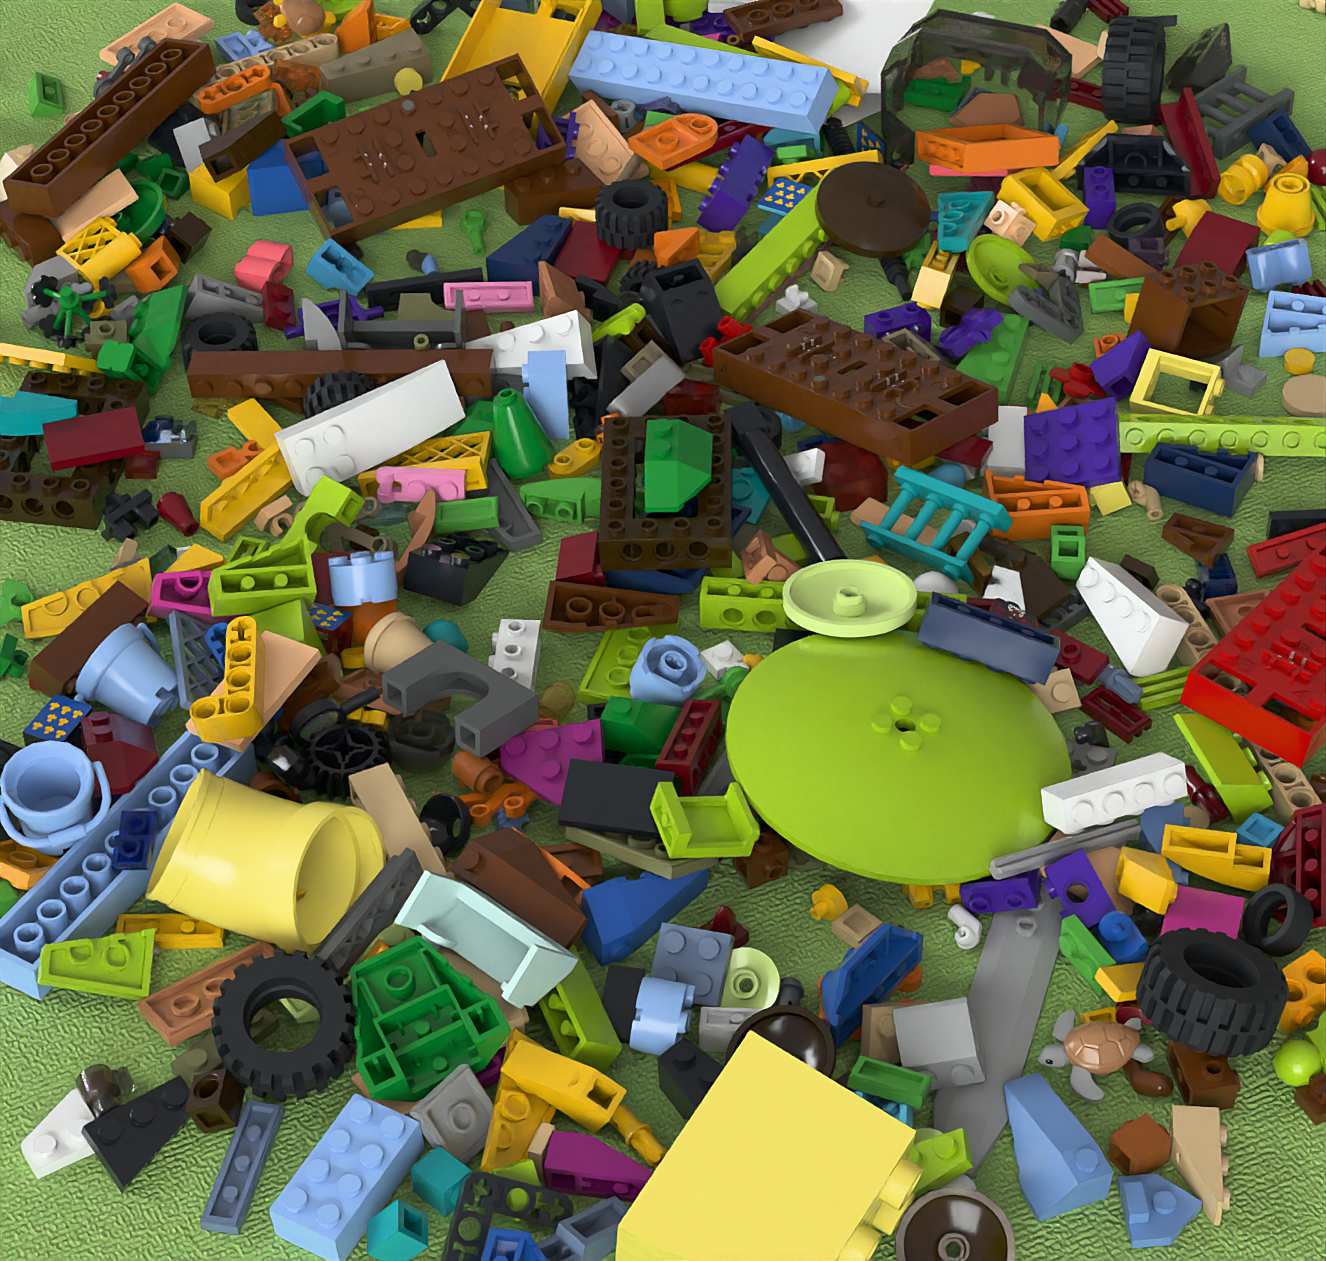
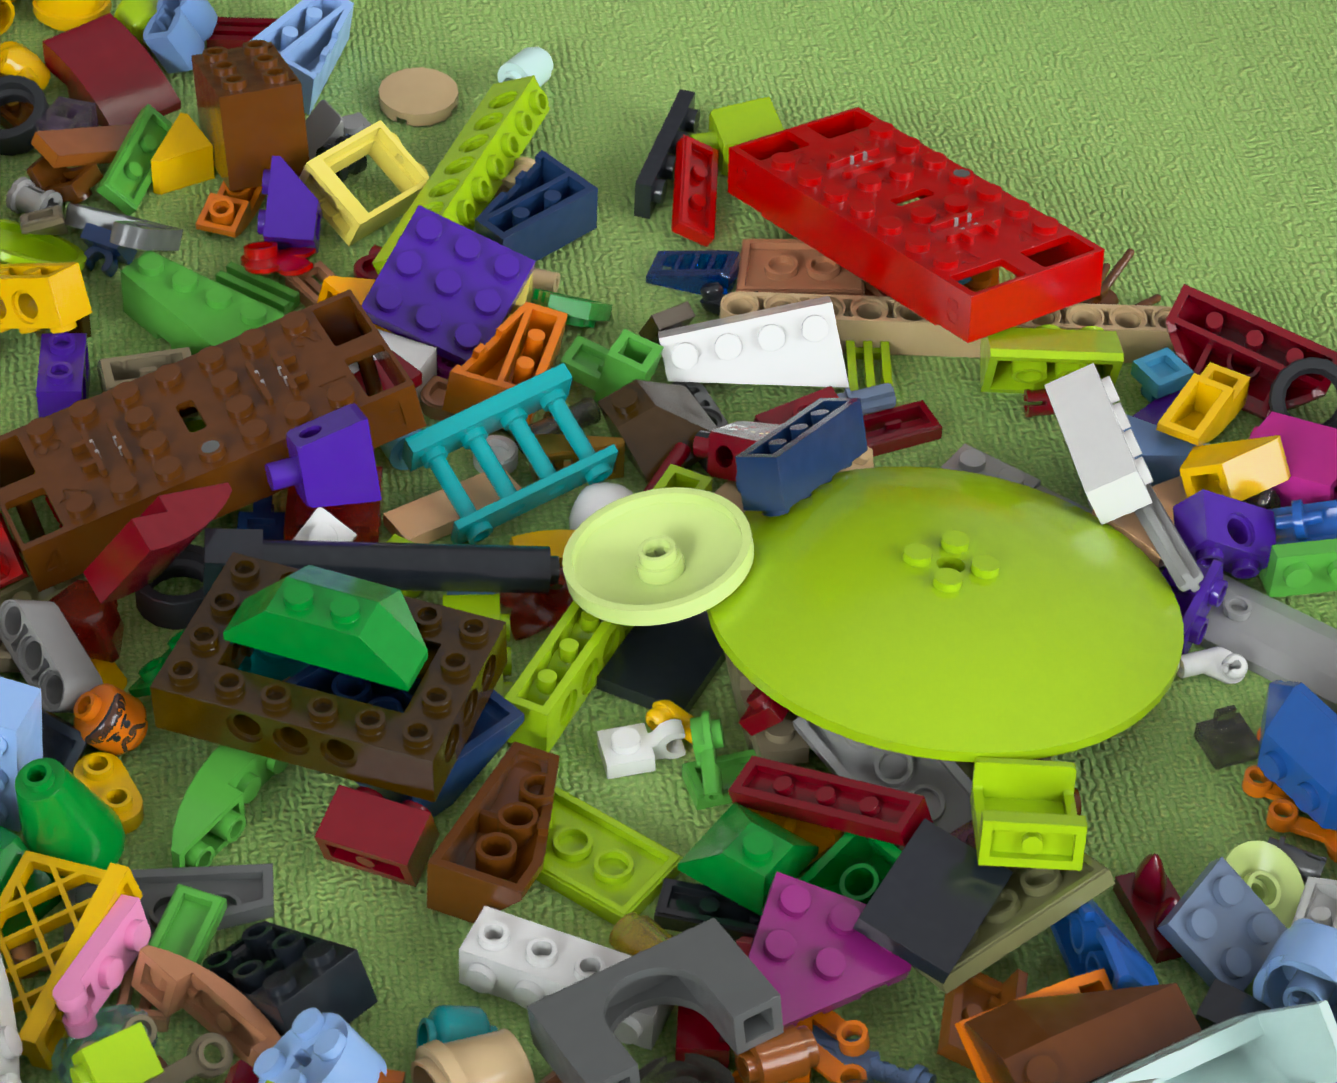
camera: 75 degrees left, 0 degrees up
light blue brick [629,635,706,708] -> none
nougat bracket [740,529,802,586] -> none
yellow tile [810,883,848,922] -> none
tan tile [832,903,883,948] -> none
dark purple plate [933,307,1004,358] -> none
black arm [1074,720,1110,748] -> none
reddish brown wing [1162,513,1235,568] -> none
yellow tile [1283,348,1315,375] -> none
none -> dark red slope [83,482,232,604]
none -> dark purple torso [265,403,382,508]
none -> green wing [531,288,613,328]

